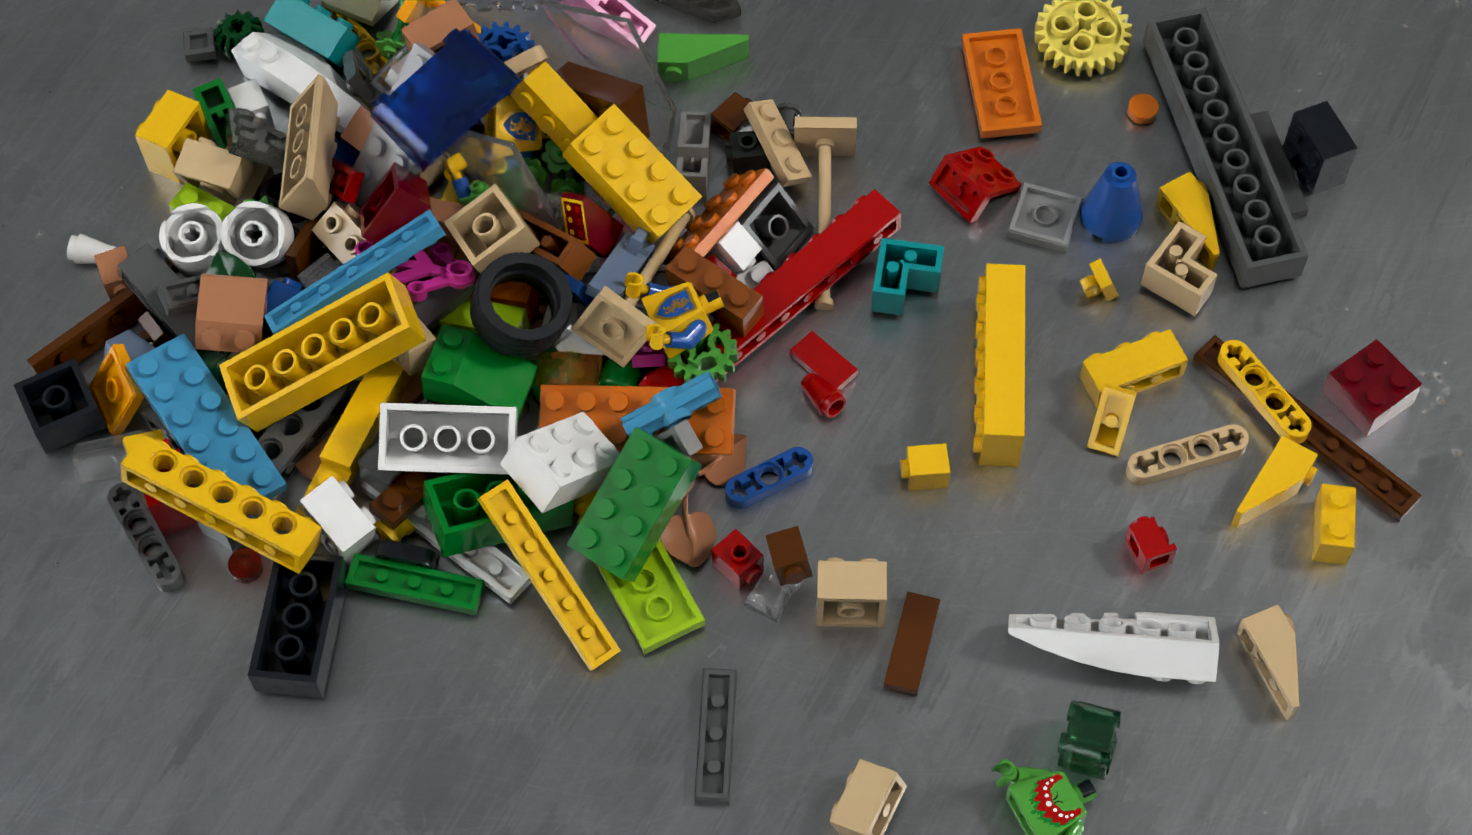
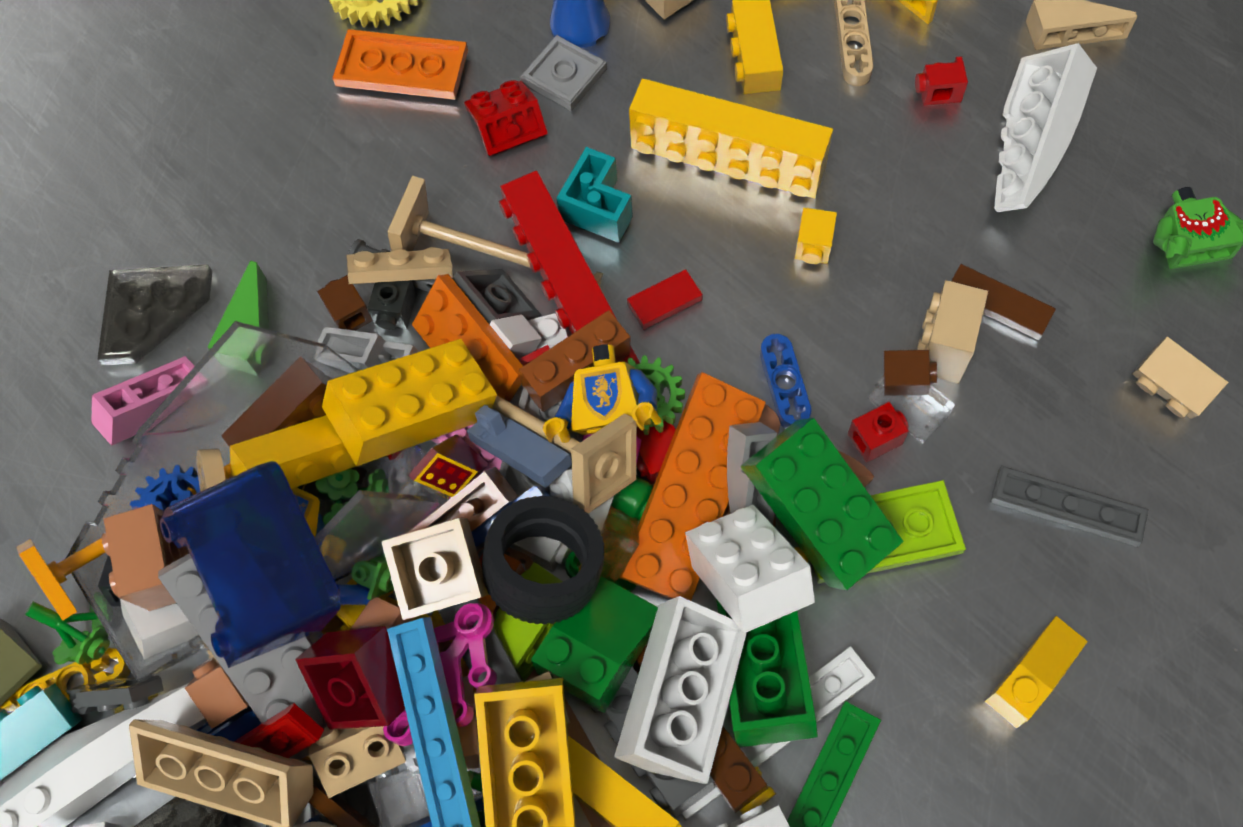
camera: 70 degrees left, 5 degrees up
black beam [375,540,440,570] -> none
yellow plate [477,479,621,671] -> none
dark azure piece [621,371,722,437] -> none
red cone [800,373,846,418] -> none
clear green brick [1057,701,1122,781] -> none
yellow tile [1080,258,1119,302] -> none
yellow slope [1087,383,1137,456] -> none
none -> yellow slope [985,616,1088,728]

